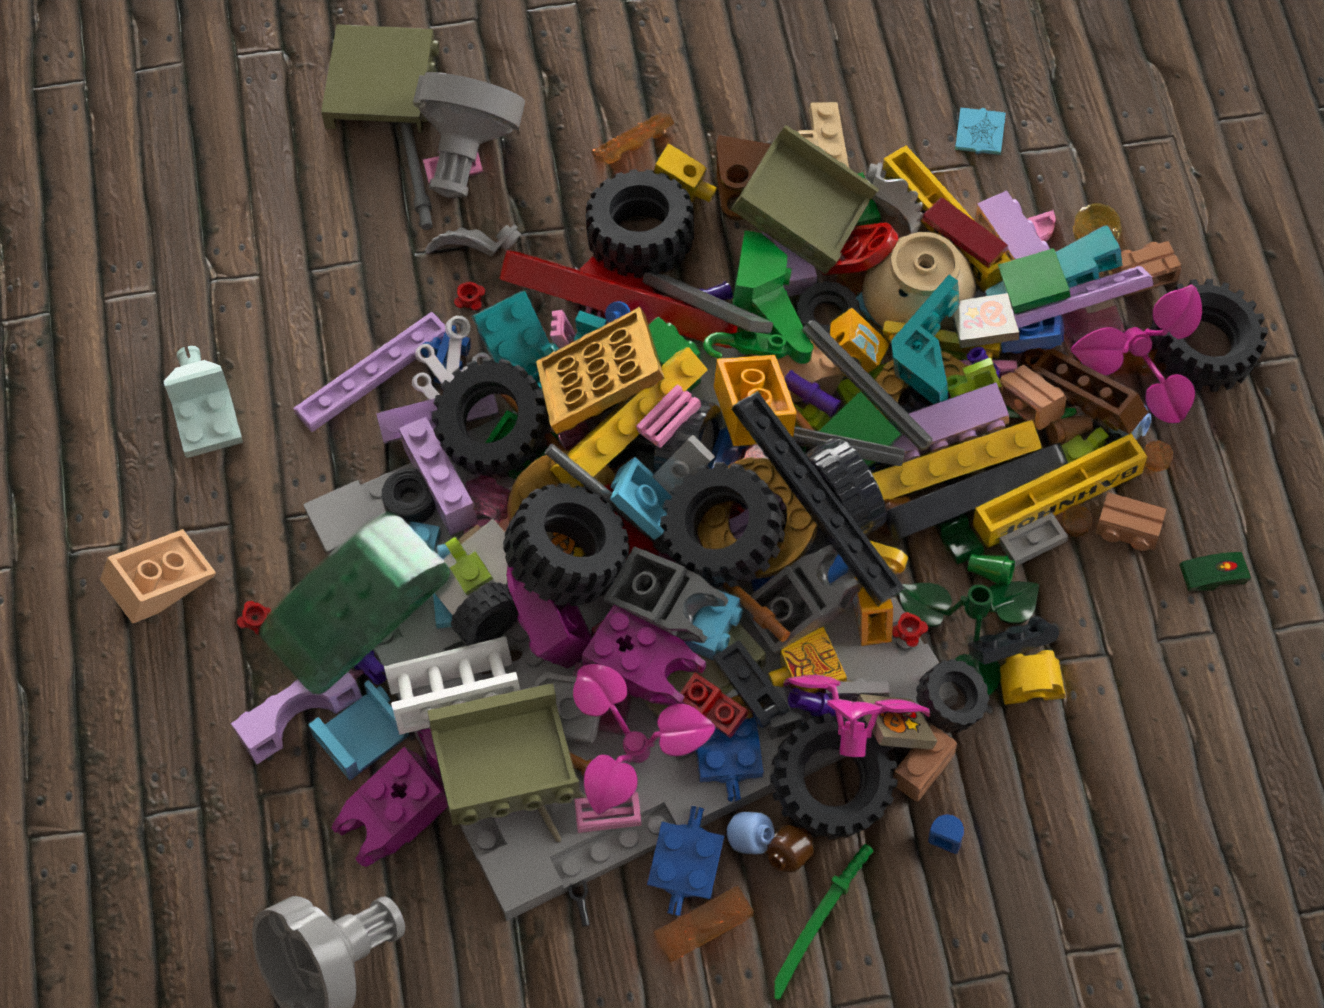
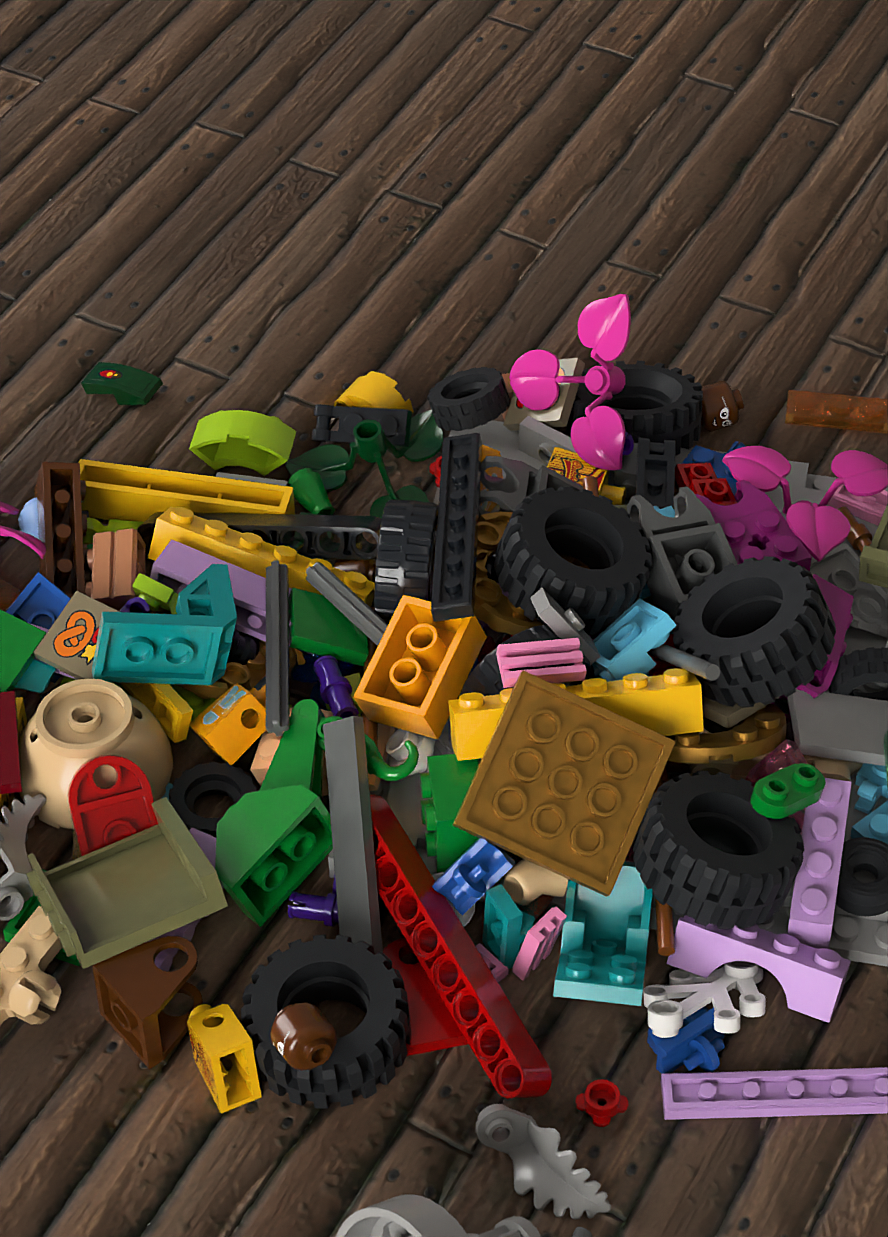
camera: 145 degrees left, 15 degrees down
lime plate [445,537,493,595] -> none
clear orange plate [591,113,675,164] -> none
blue plate [647,806,724,916] -> none
light blue head [727,812,774,854] -> none
green sword [774,844,874,1001] -> none
blue brick [928,814,964,854] -> none
nougat brick [1095,492,1167,551] -> none
none -> lime brick [189,410,296,476]
none -> reddish brown head [270,1002,337,1070]
none -> green plate [750,763,826,819]

